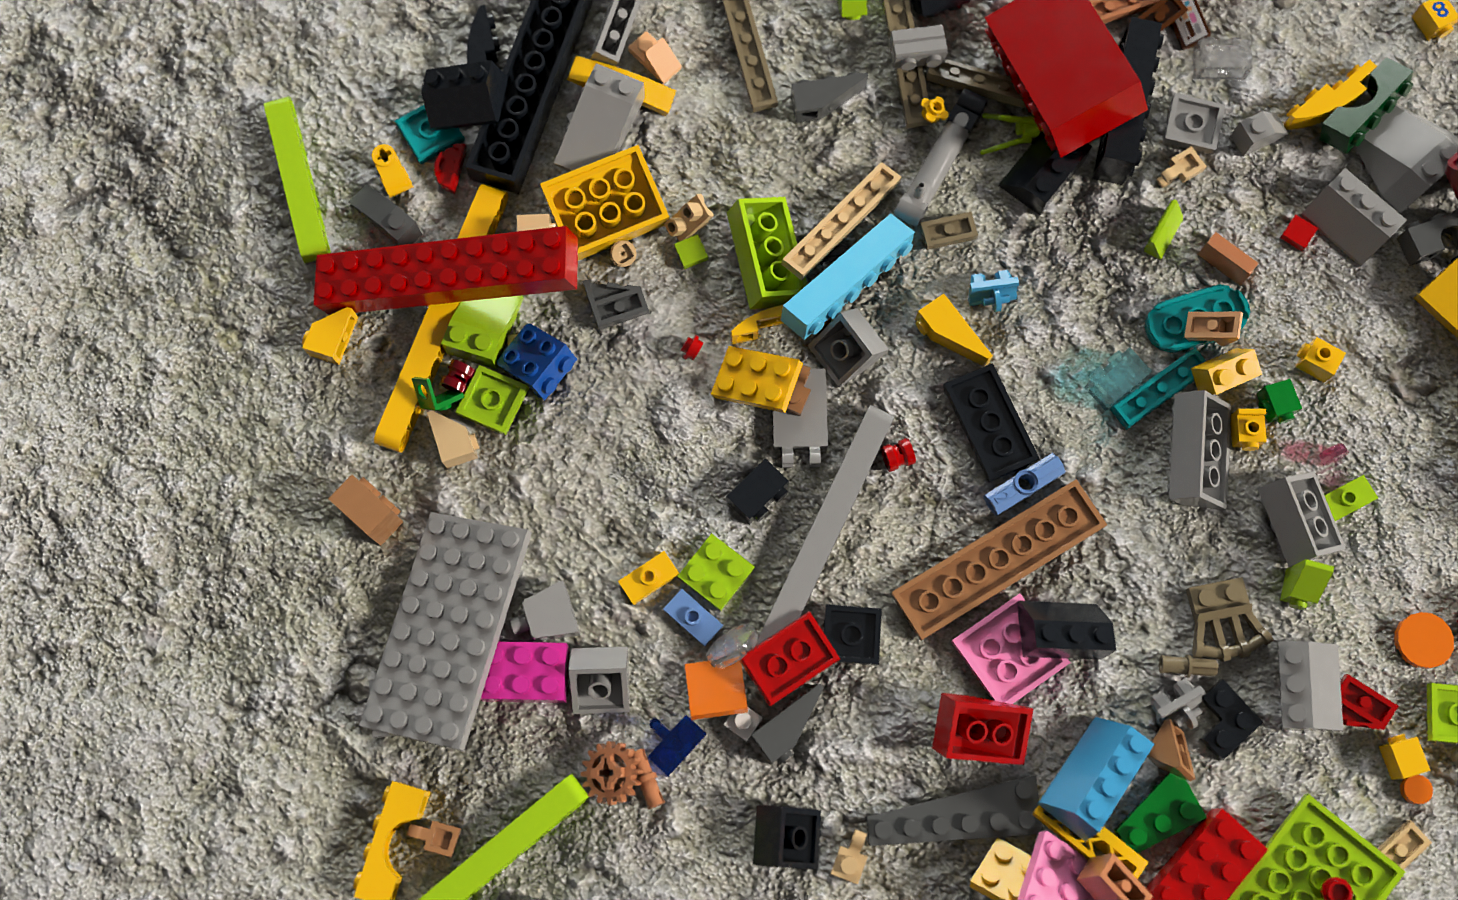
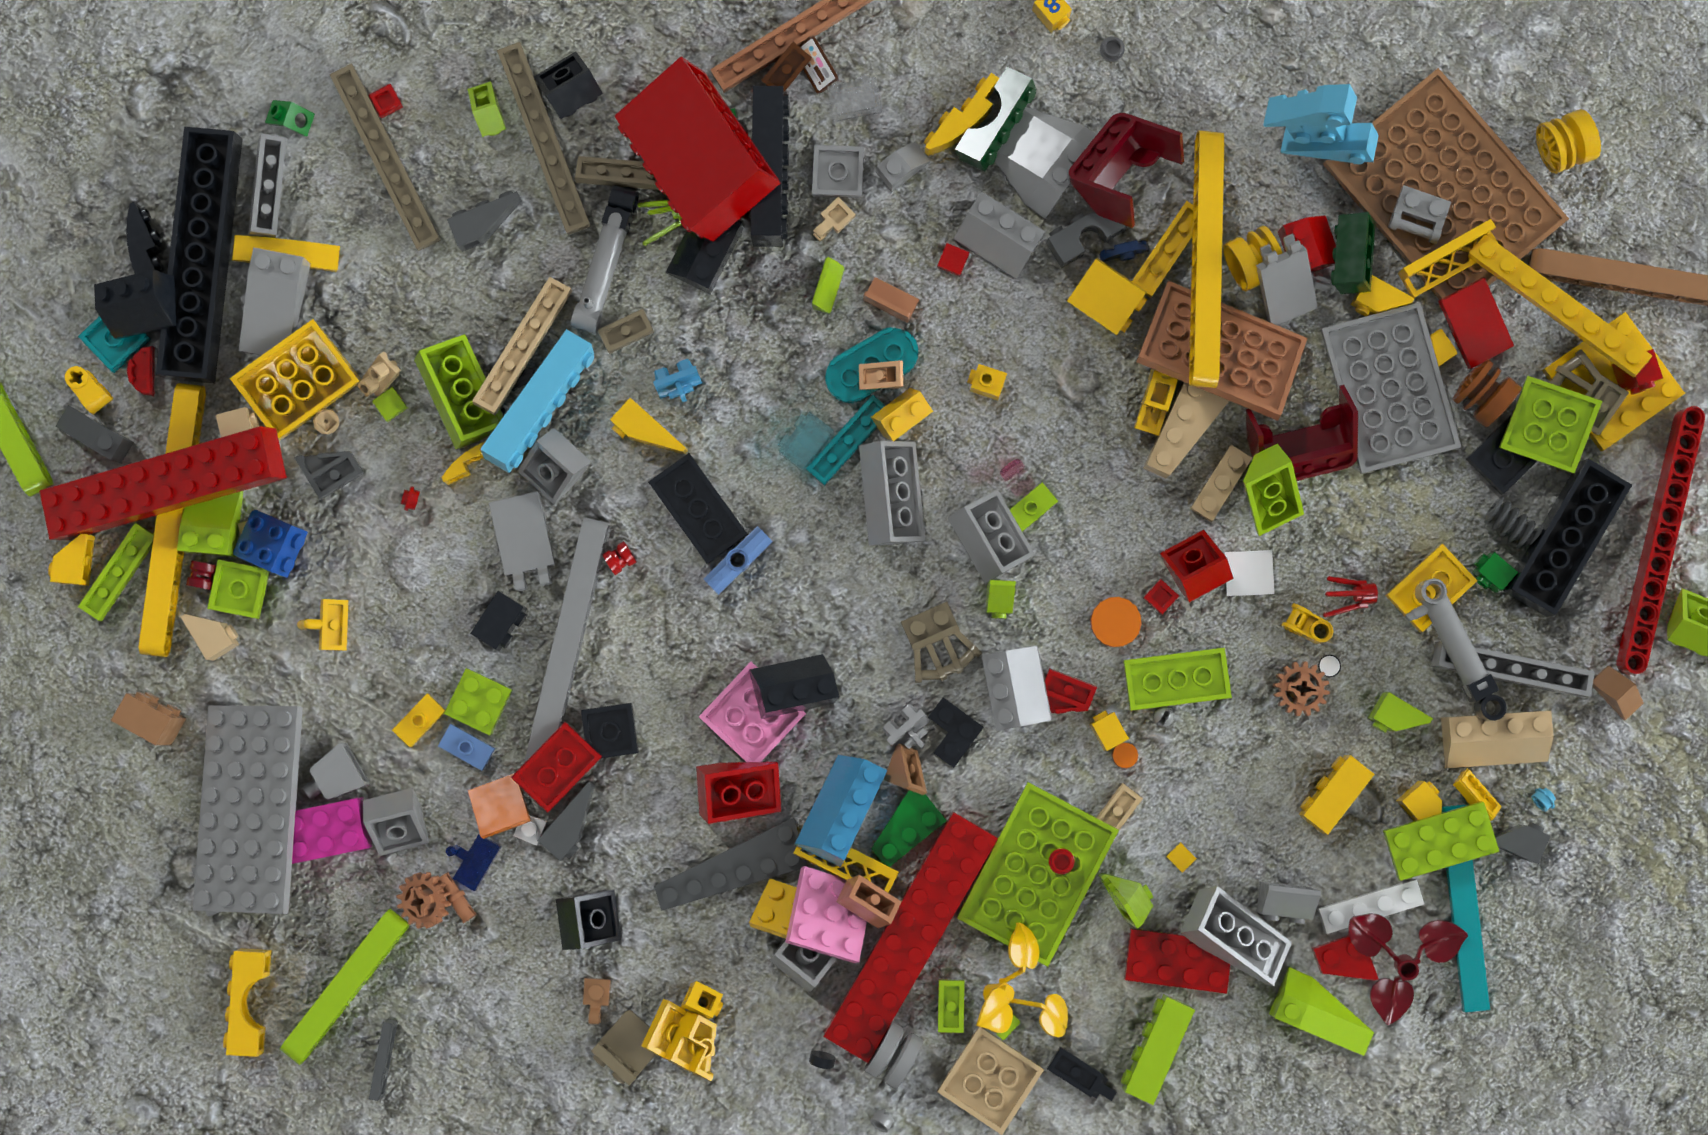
camera: 10 degrees left, 10 degrees up
medium nougat plate [407,821,462,857] -> none
green bracket [412,377,464,411] -> none
light nougat slope [628,31,682,84] -> none
clear tile [706,624,759,668] -> none
yellow plate [711,346,803,413] -> none
medium nougat plate [786,365,811,416] -> none
tan plate [830,829,868,885] -> none
light grey brick [889,25,947,71] -> none
medium nougat plate [891,479,1107,641] -> none
yellow plate [921,96,949,123] -> none
dark tan axle [1159,655,1218,677] -> none
yellow brick [1231,408,1267,451] -> none
green brick [1256,379,1302,424] -> none
none -> lime plate [78,523,154,621]
none -> yellow plate [297,599,349,651]

